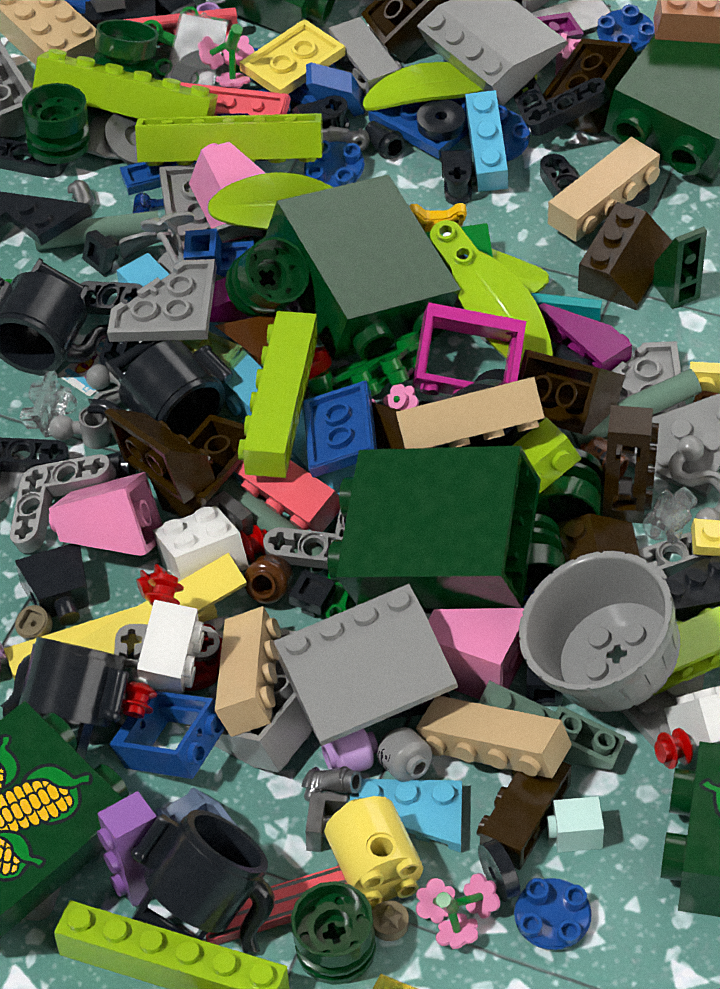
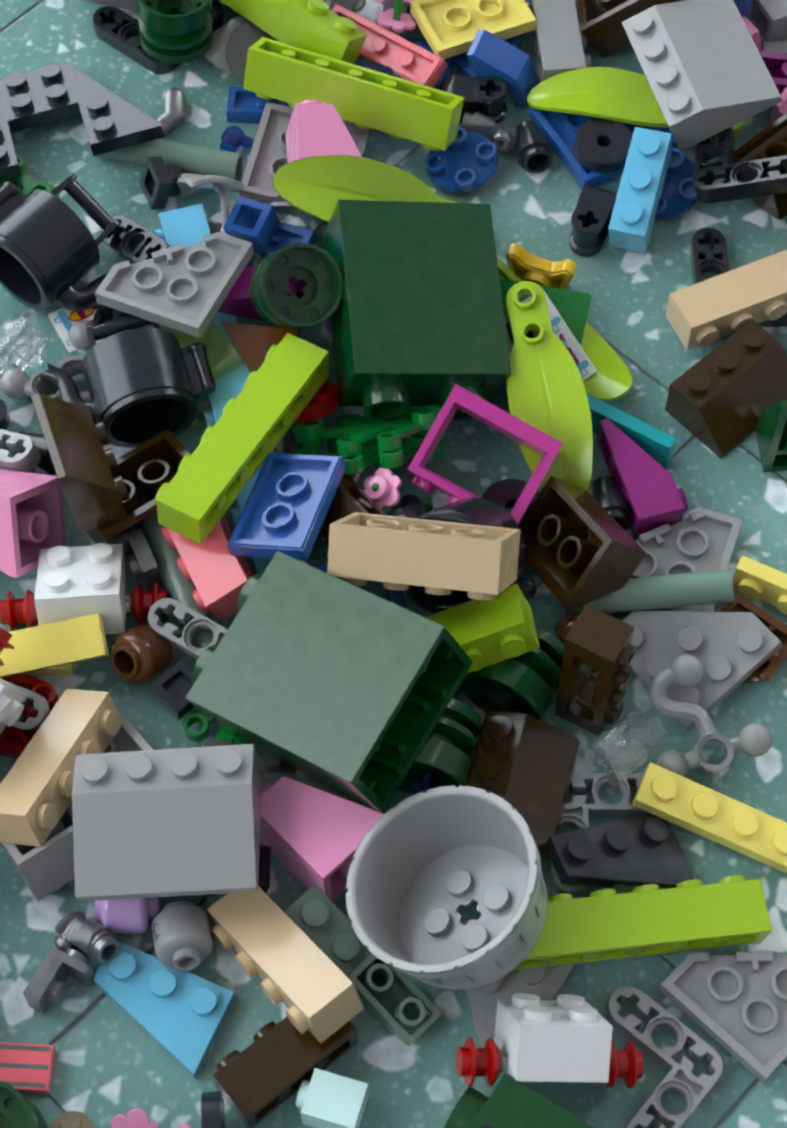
camera: 20 degrees right, 10 degrees up
light yellow cylinder [324,796,423,909] -> none

